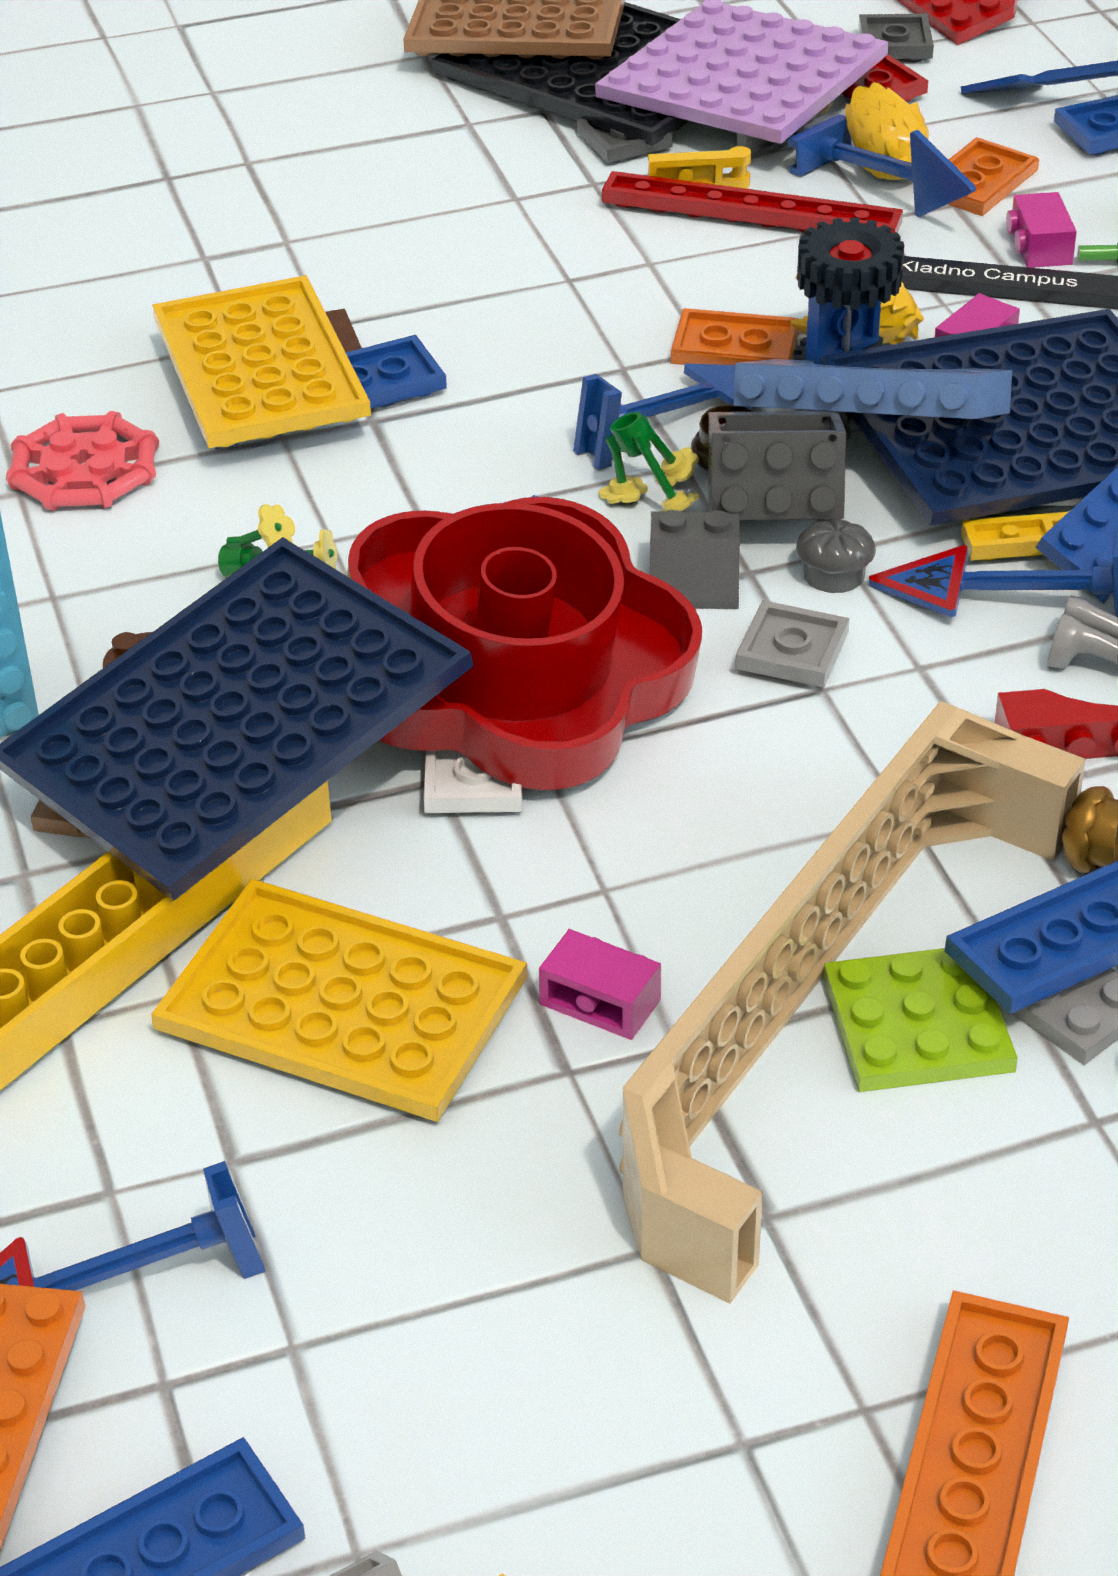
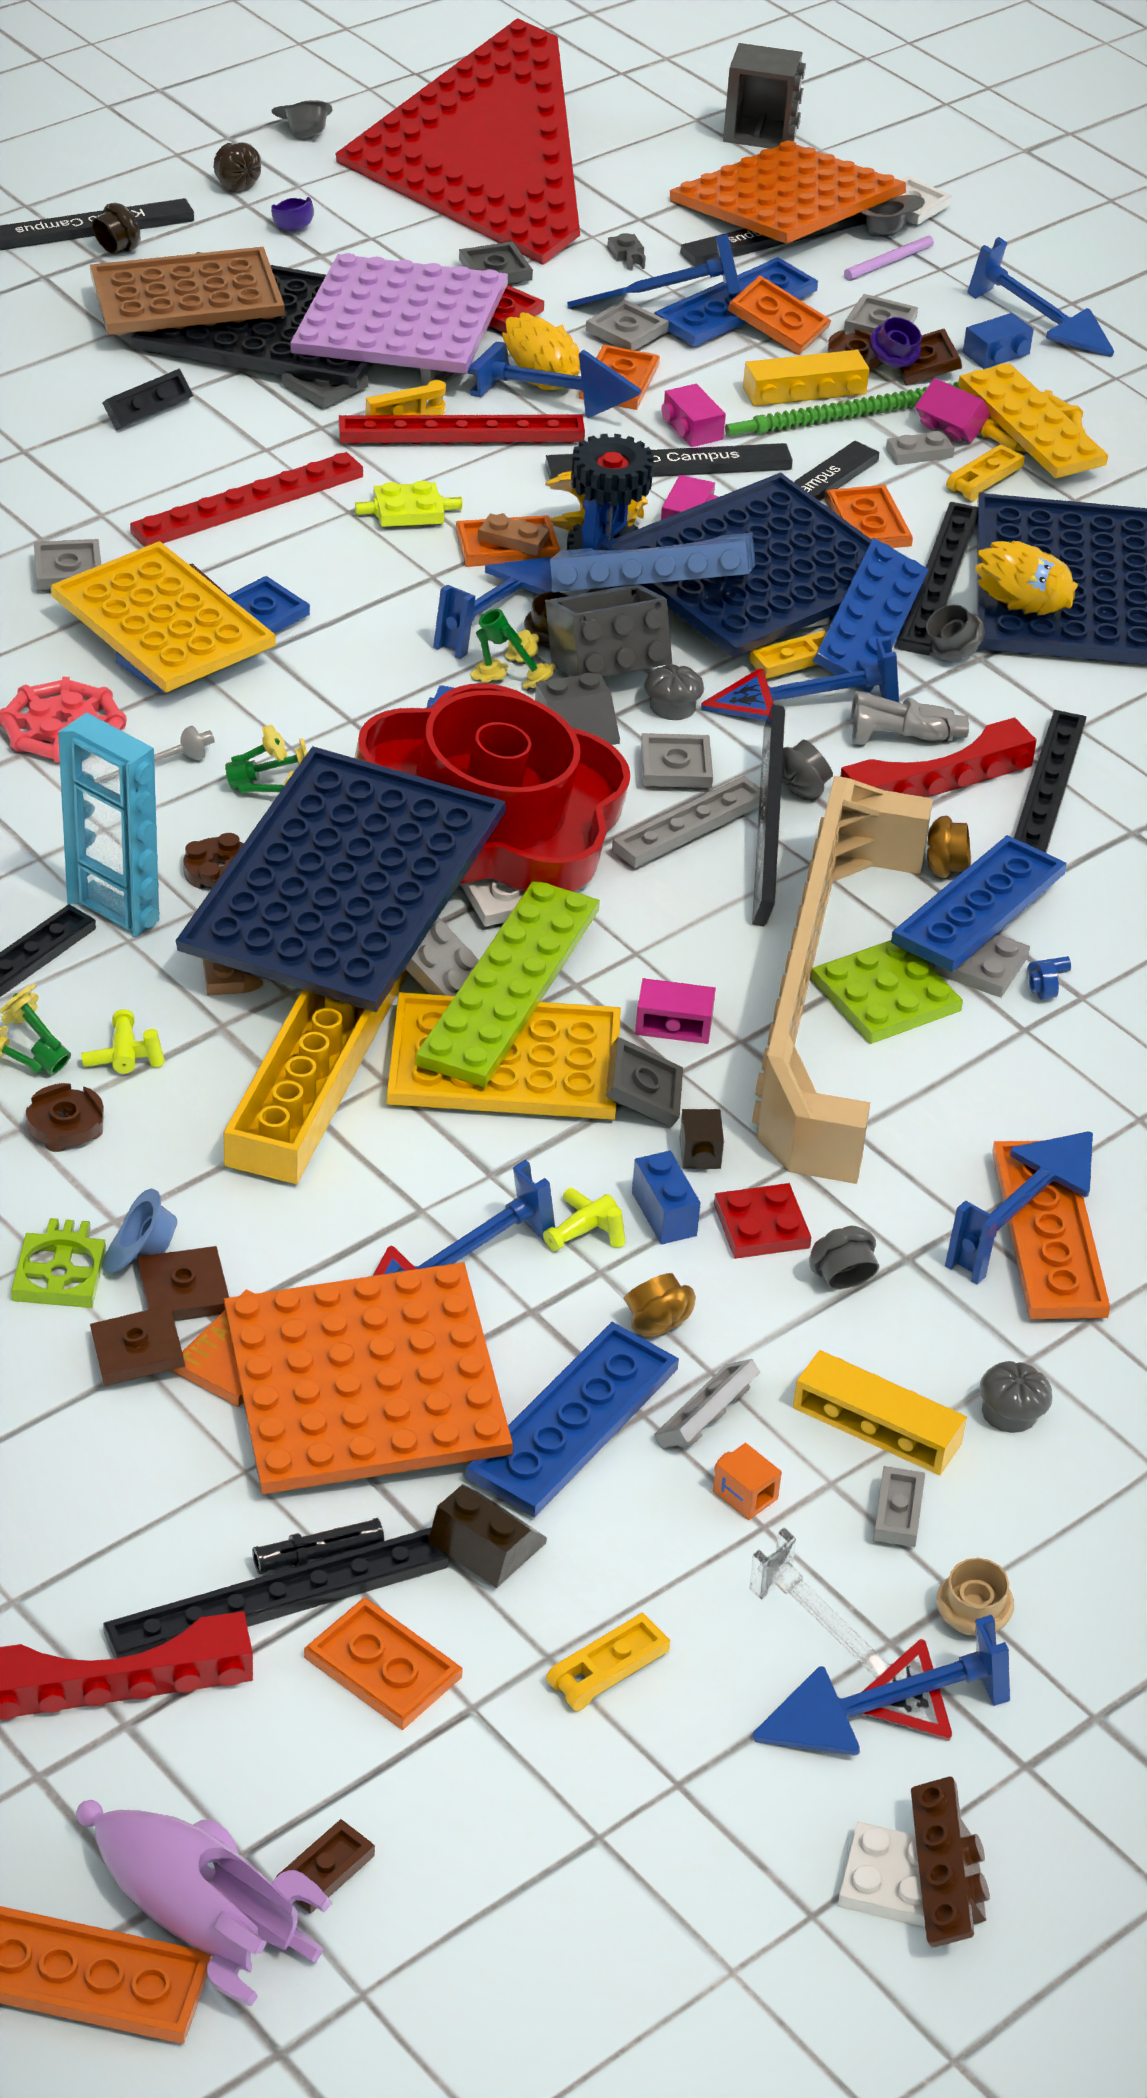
camera: 25 degrees left, 0 degrees up
none -> light grey plate [34,539,101,591]
none -> light grey sword [95,726,215,782]
none -> black plate [102,368,194,430]
none -> red plate [130,452,363,547]
none -> neon yellow plate [355,481,463,527]
none -> light grey plate [405,917,479,996]
none -> lime plate [415,881,600,1087]
none -> medium nougat plate [478,513,550,556]
none -> neon yellow piece [543,1188,626,1251]
none -> light grey plate [586,299,669,350]
none -> dark grey plate [606,1037,683,1127]
none -> dark grey plate [607,233,646,271]
none -> light grey plate [612,776,760,868]
none -> pearl gold piece [623,1273,696,1338]
none -> blue brick [632,1150,701,1245]
none -> dark brown brick [679,1109,724,1169]
none -> red plate [714,1183,812,1259]
none -> black tile [752,704,785,927]
none -> dark grey piece [782,739,833,799]
none -> dark grey piece [809,1225,879,1289]
none -> blue piece [945,1131,1093,1285]

